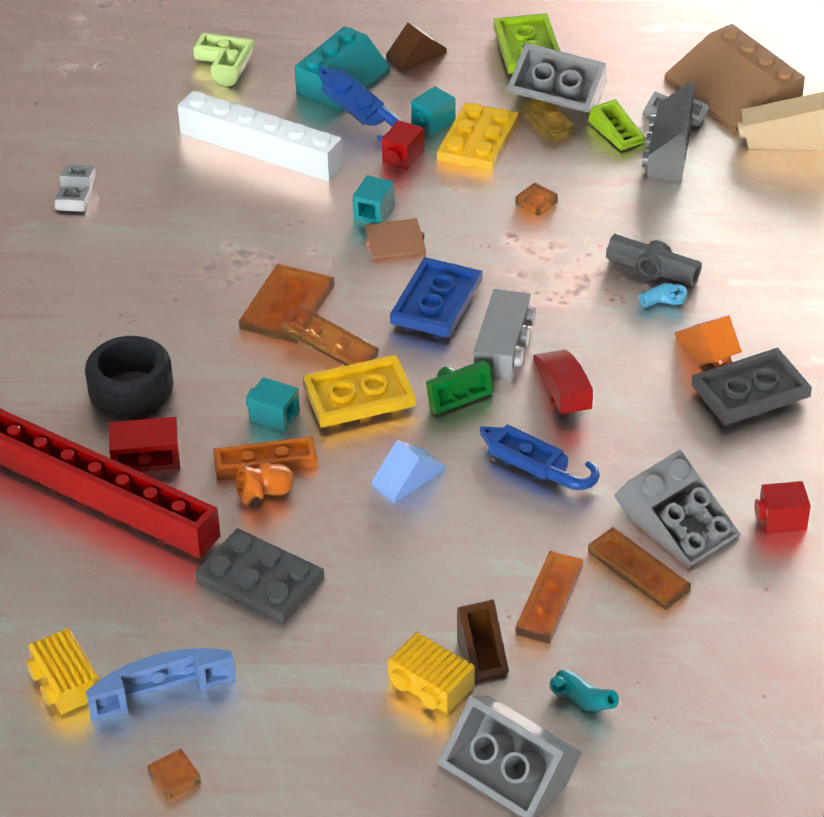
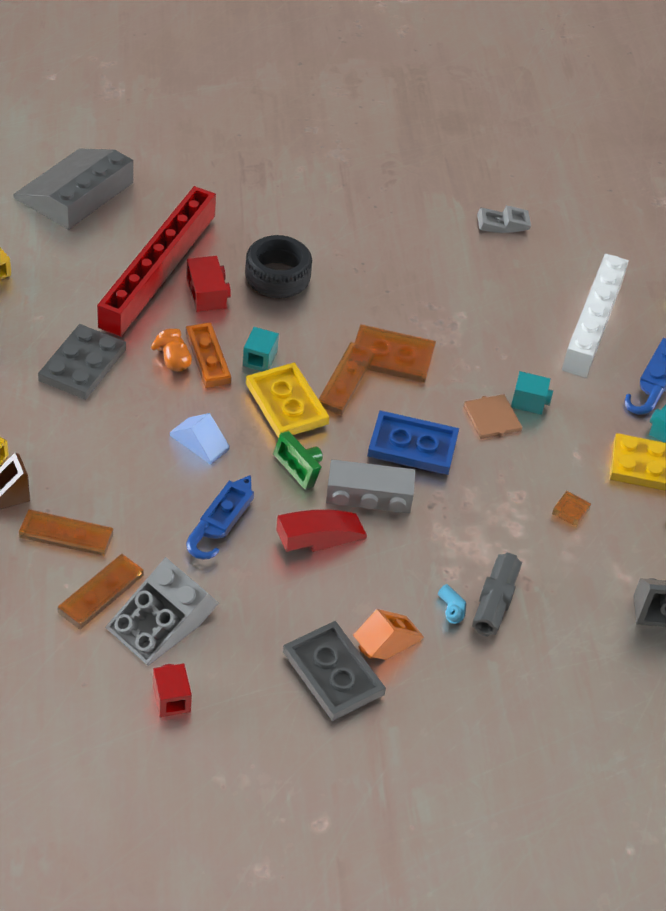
camera: 75 degrees right, 5 degrees up
red brick [381,120,424,170] -> none

